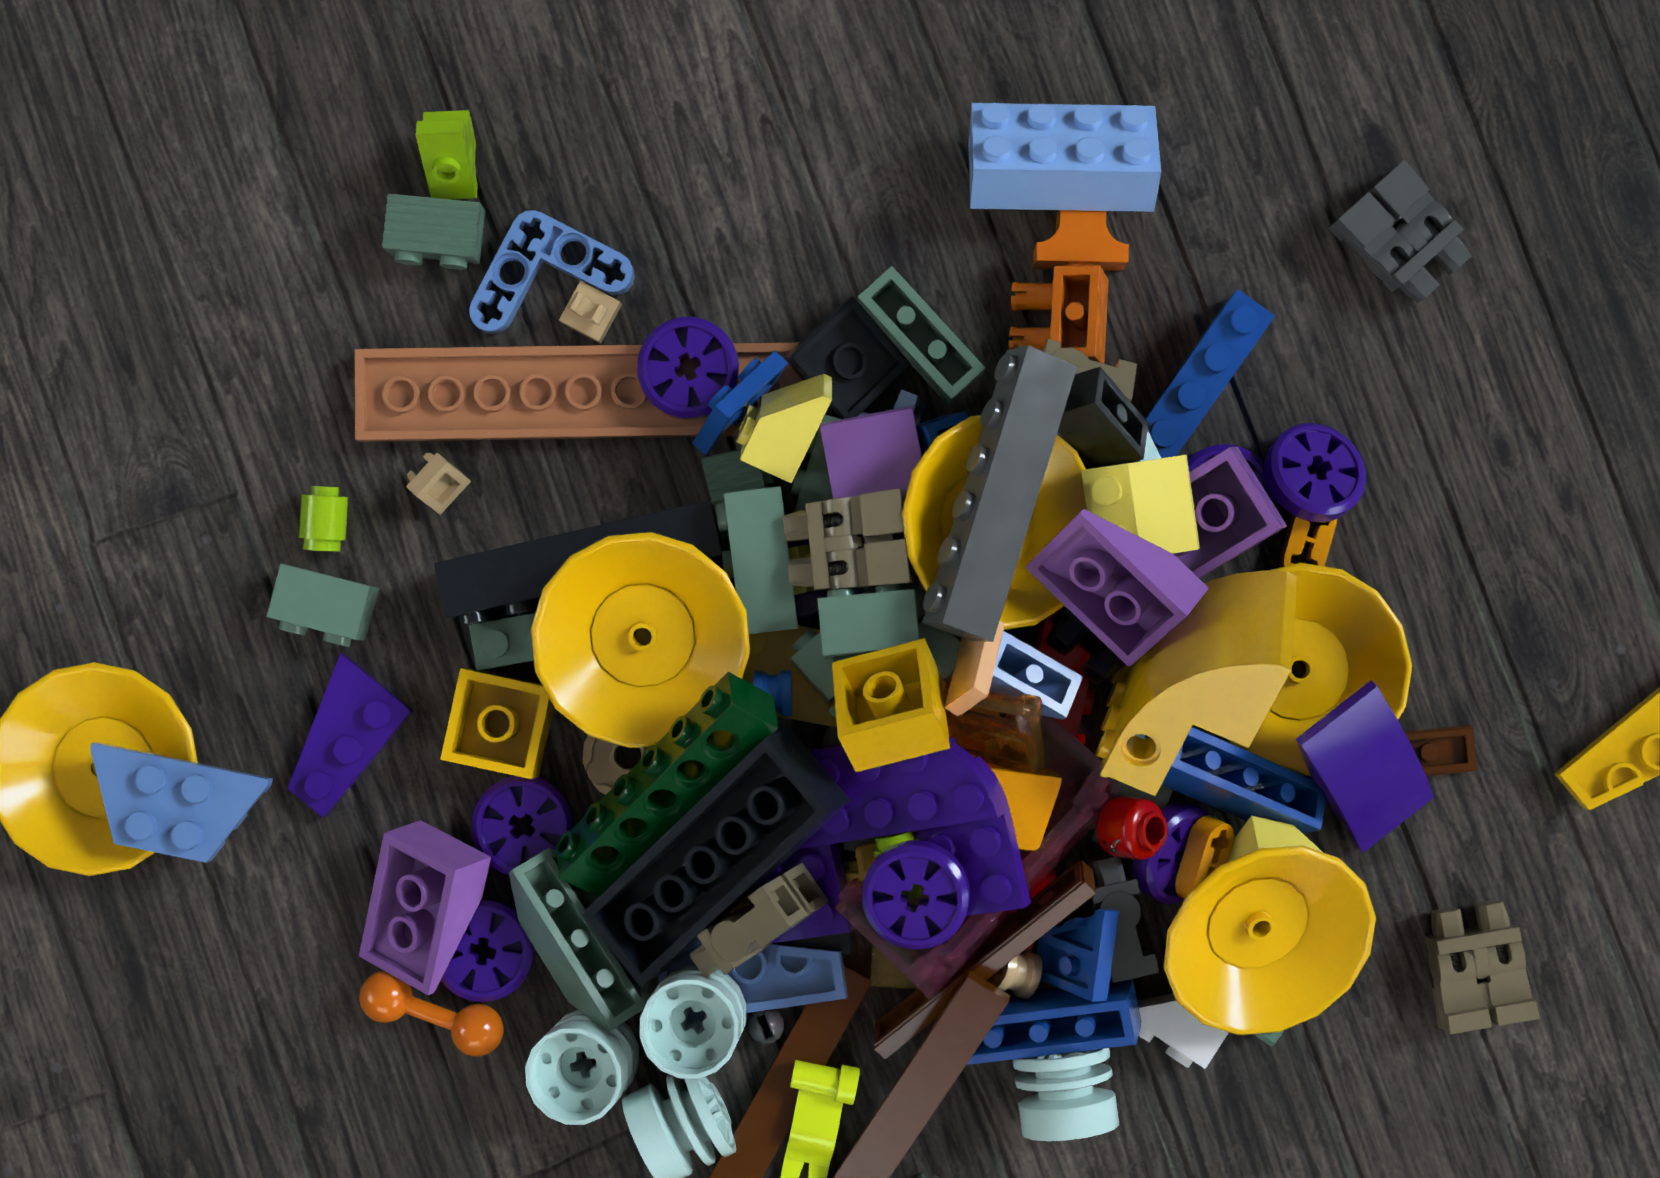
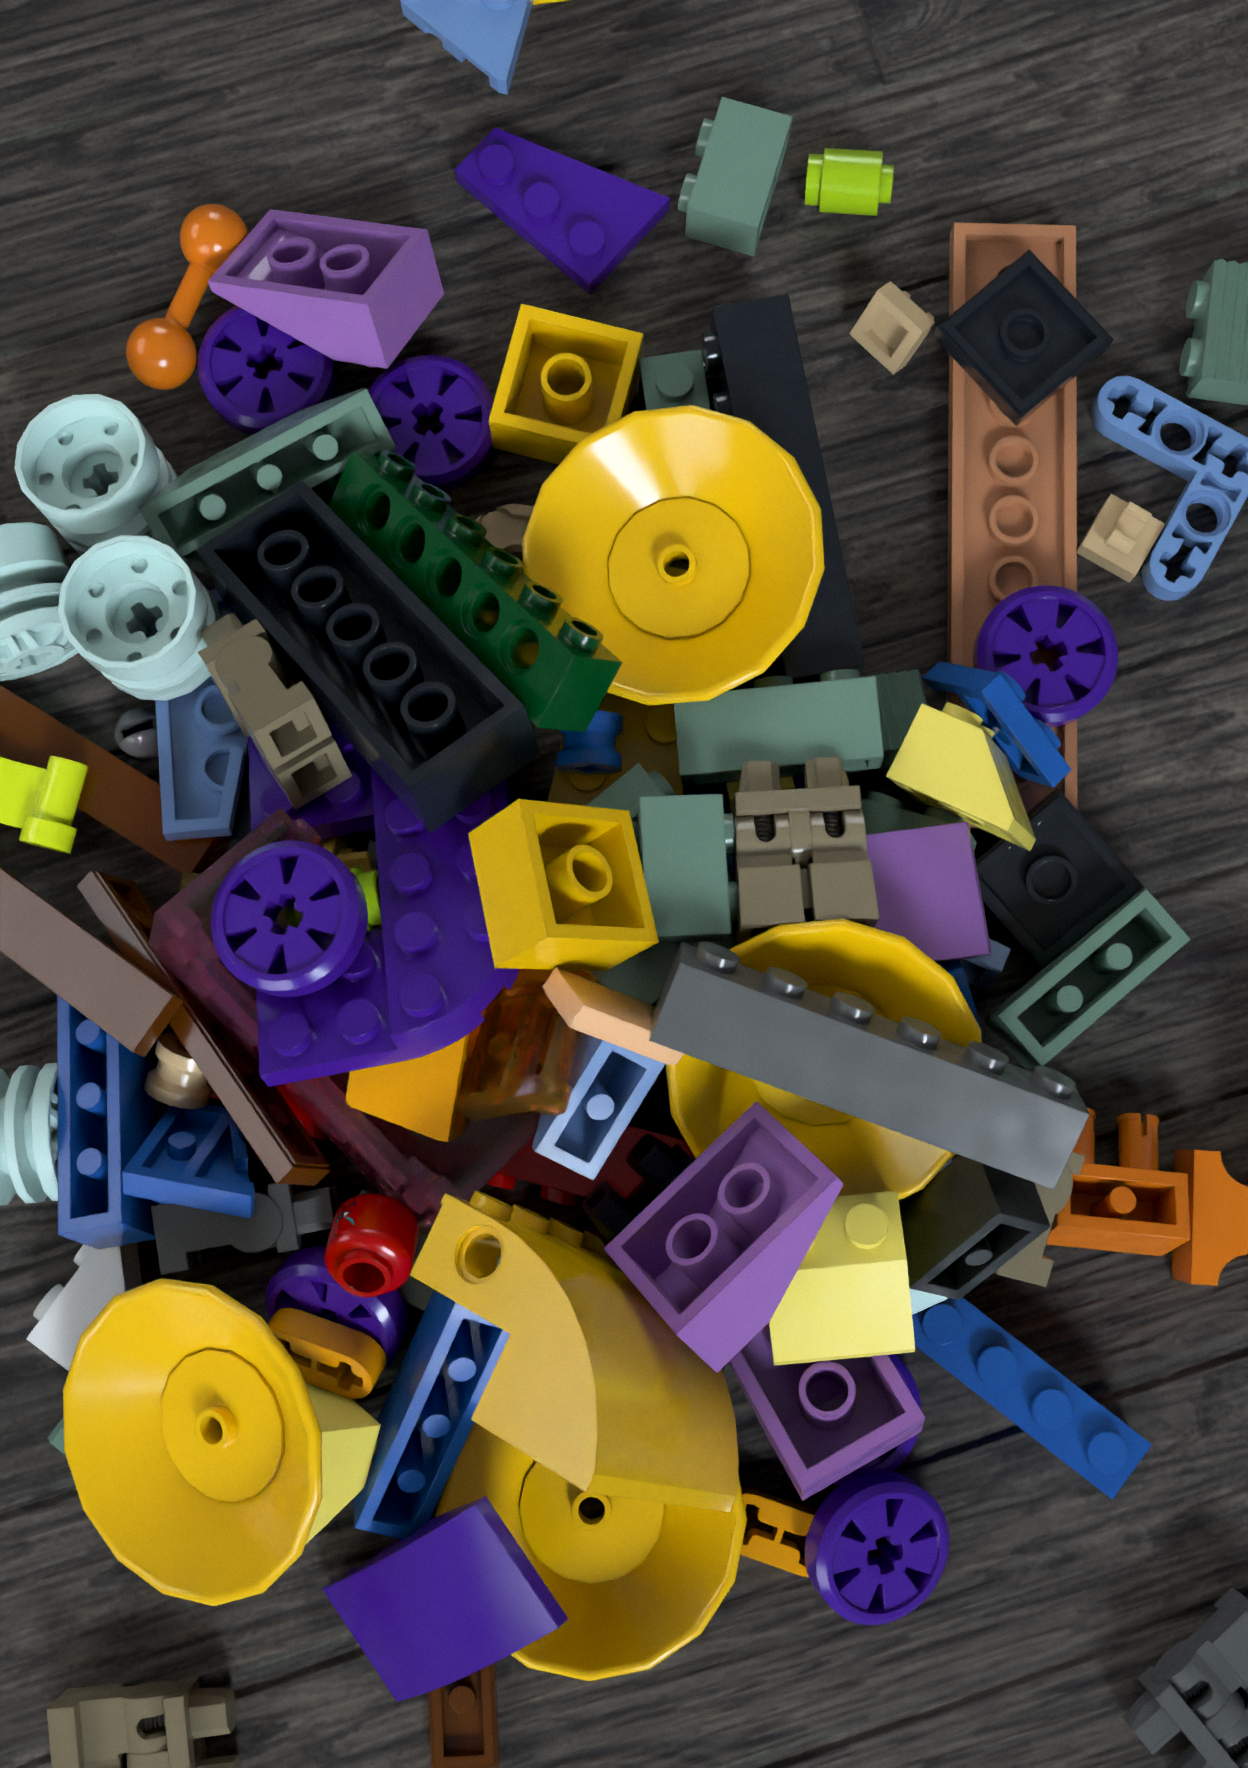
camera: 90 degrees right, 5 degrees down
none -> black plate [933,249,1114,426]

